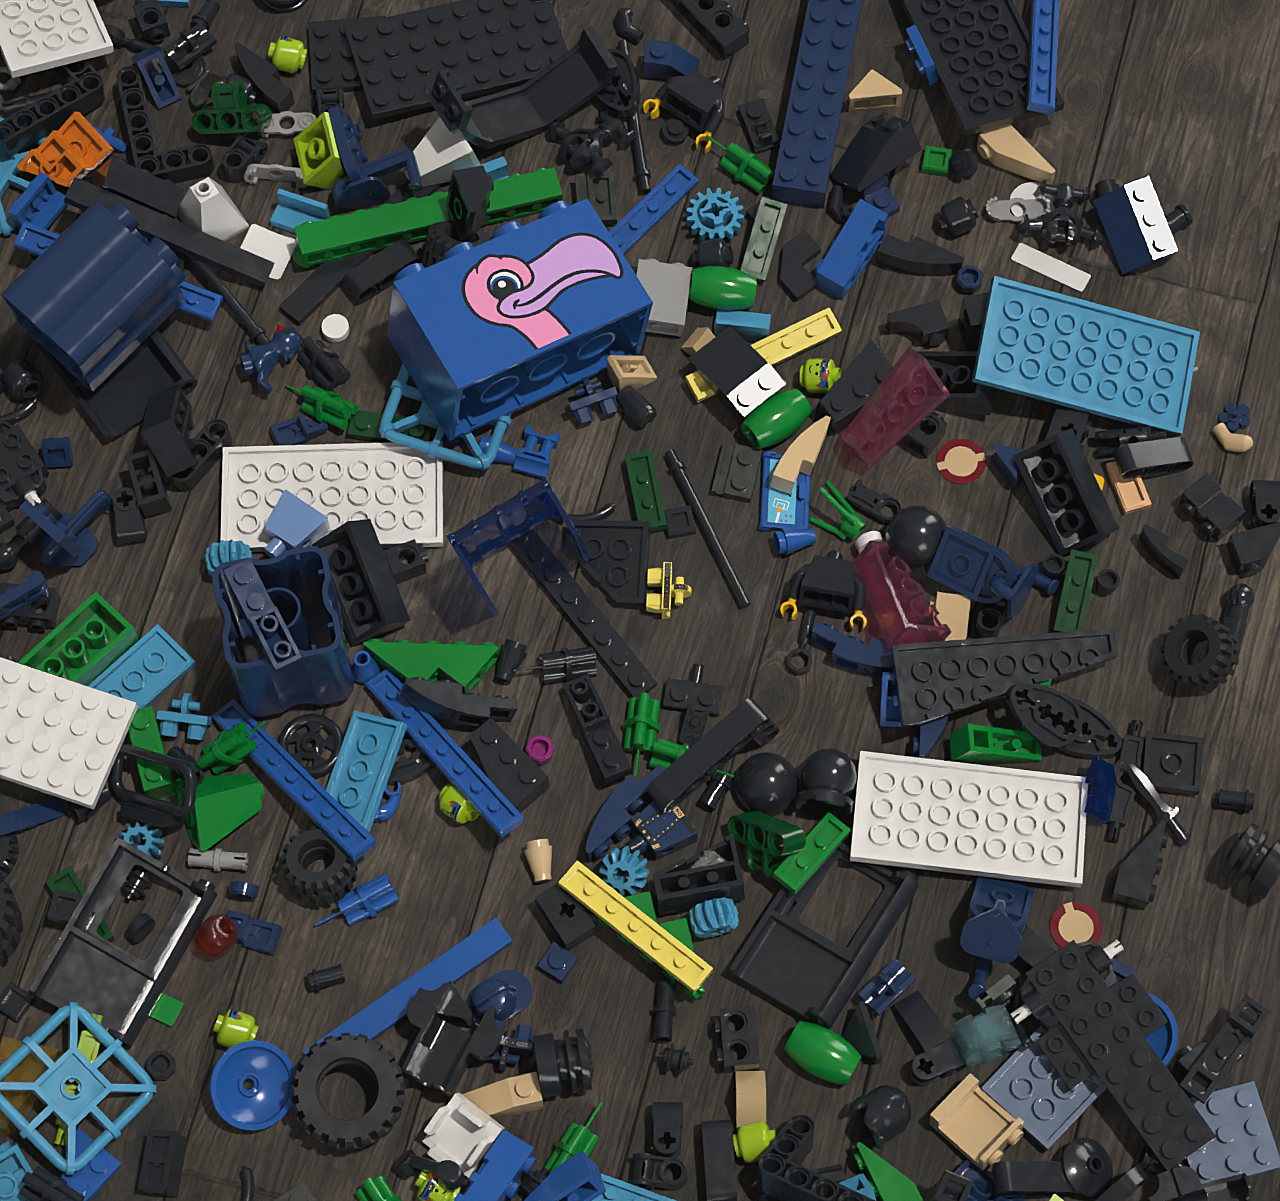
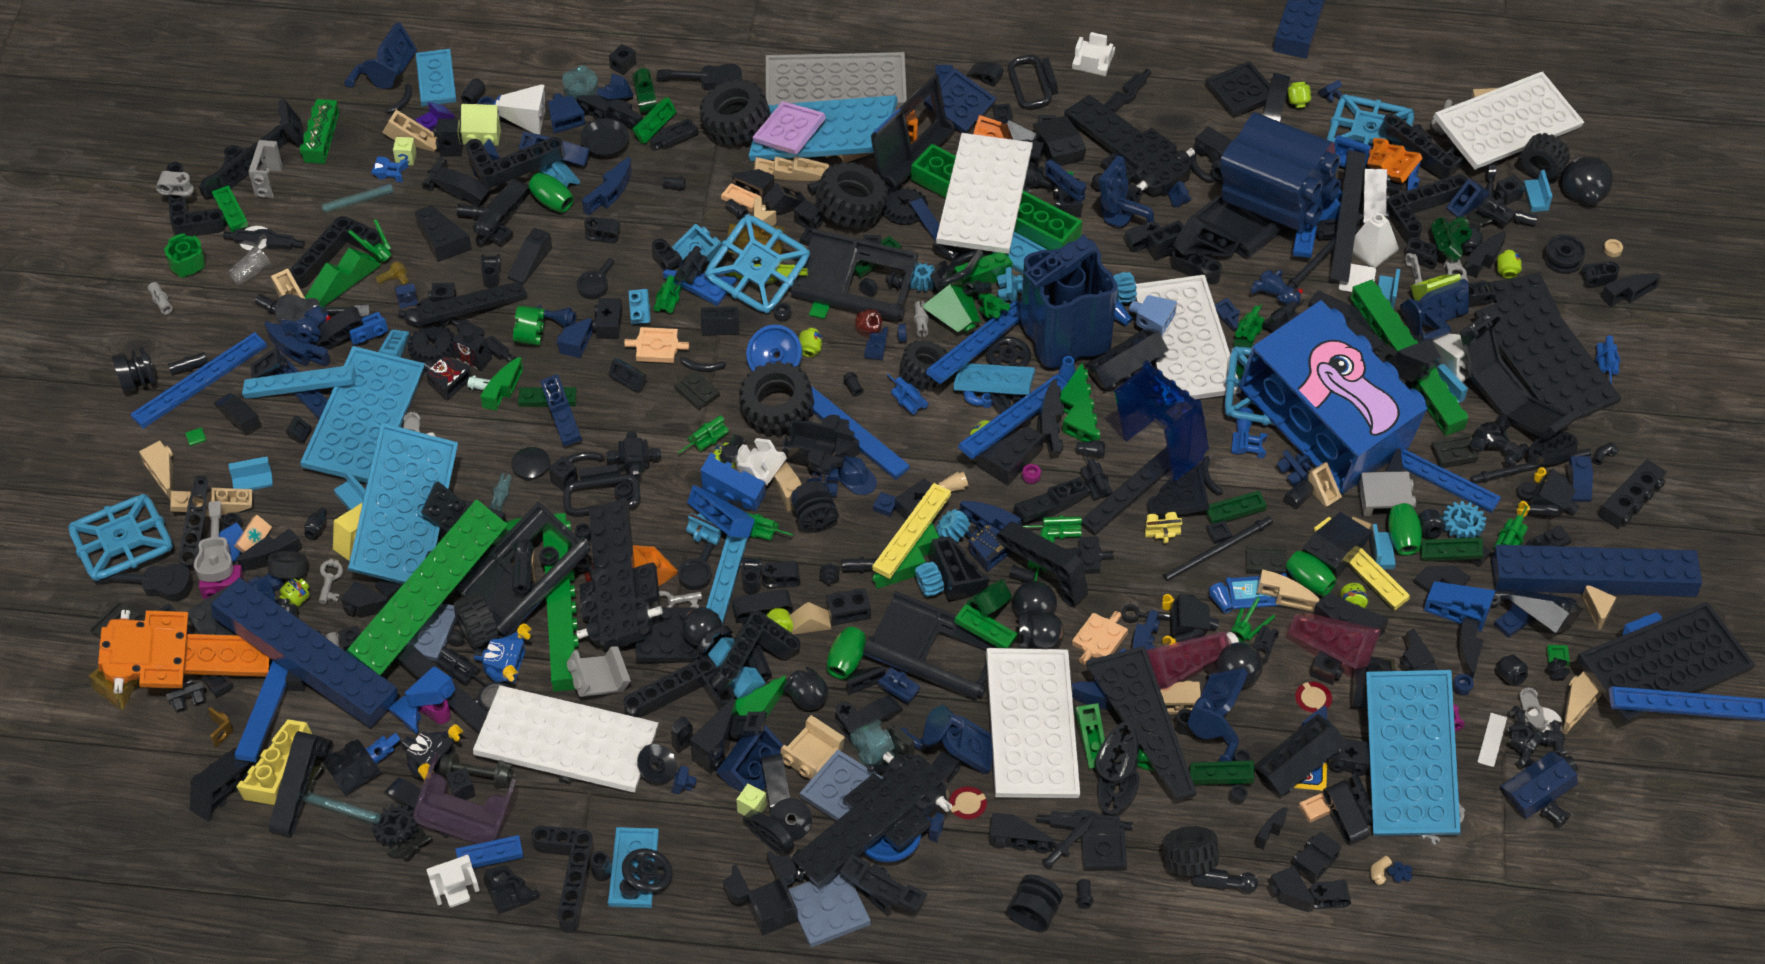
camera: 80 degrees right, 15 degrees down
clear blue slope [1084,756,1116,823] -> none
none -> light nougat plate [1072,611,1128,665]

